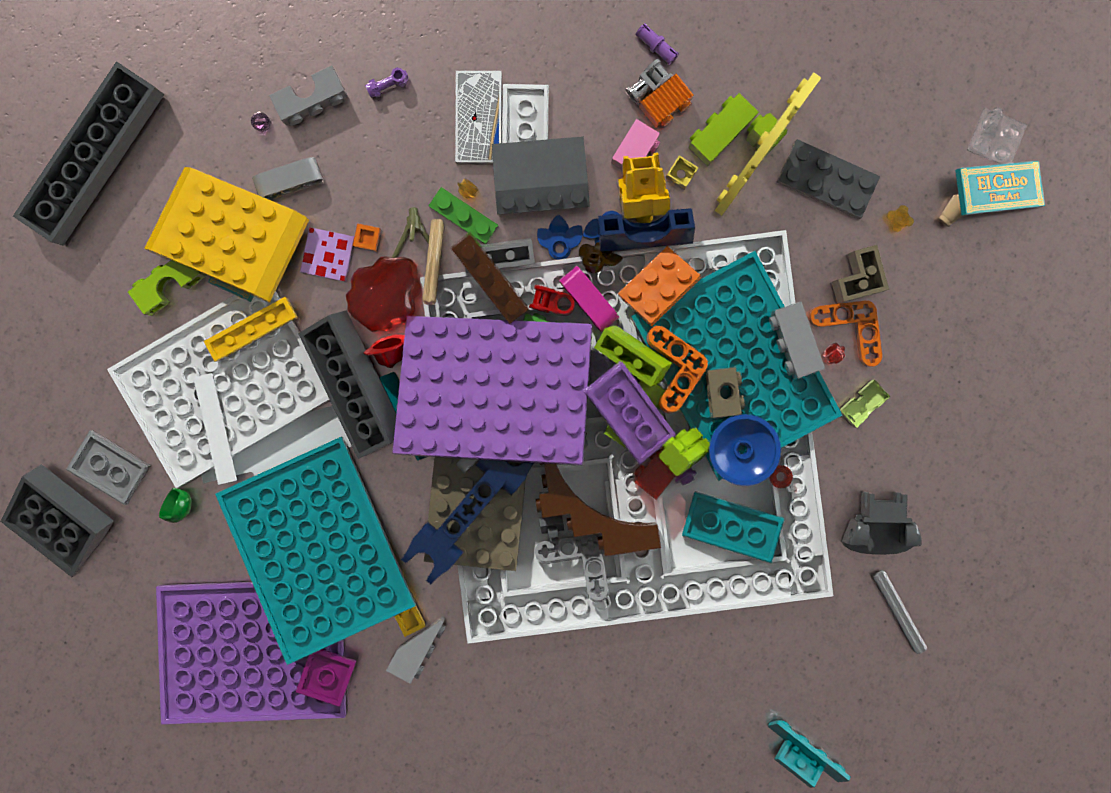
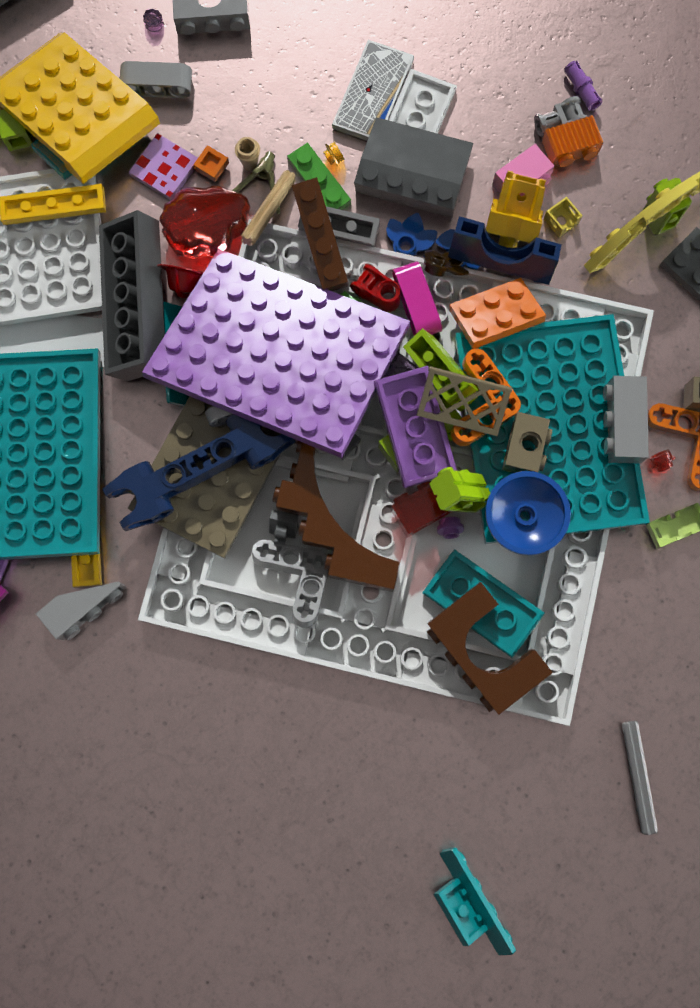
camera: 25 degrees right, 10 degrees down
medium lavender bar [365,67,409,98] -> none
lime brick [688,93,759,166] -> none
clear red plate [769,465,793,488] -> none
dark grey piece [841,492,922,555] -> none
none -> tan cone [235,137,260,171]
none -> dark tan window [417,366,512,436]
none -> reddish brown arch [426,582,553,715]

